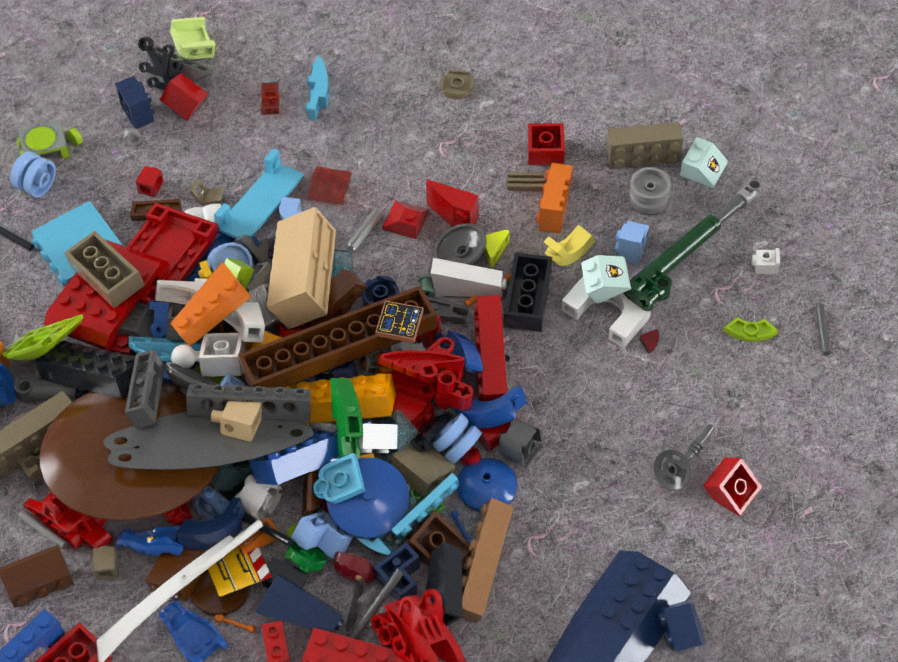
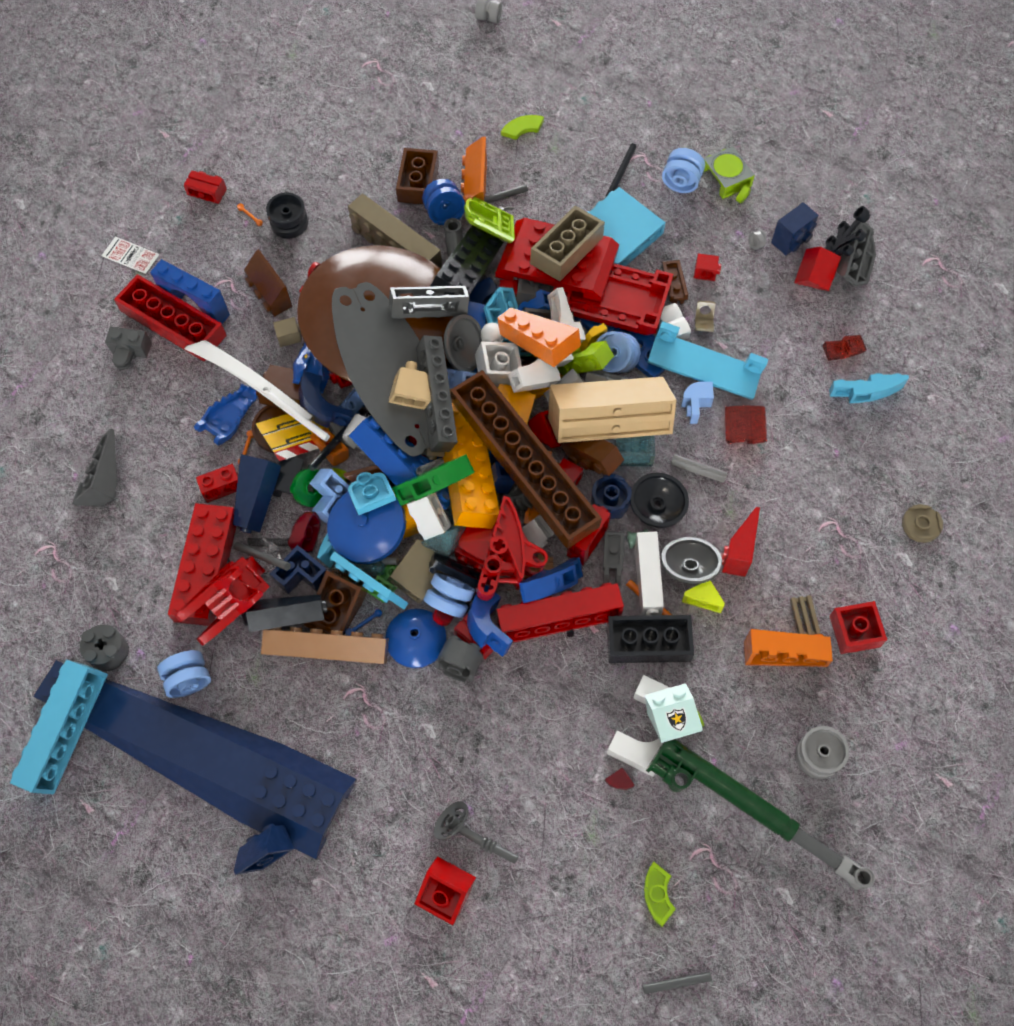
camera: 80 degrees right, 10 degrees up
yellowish green panel [170,17,216,60] -> none
dark grey slope [234,234,268,265] -> none
black tile [375,301,424,343] -> none
red slope [382,200,429,239] -> none
light yellow arch [544,225,596,266] -> none
dark tan brick [606,122,683,169] -> none
light blue brick [615,221,649,265] -> none
light aqua slope [680,137,728,188] -> none
white brick [751,248,780,274] -> none
none -> black dish [630,473,689,528]

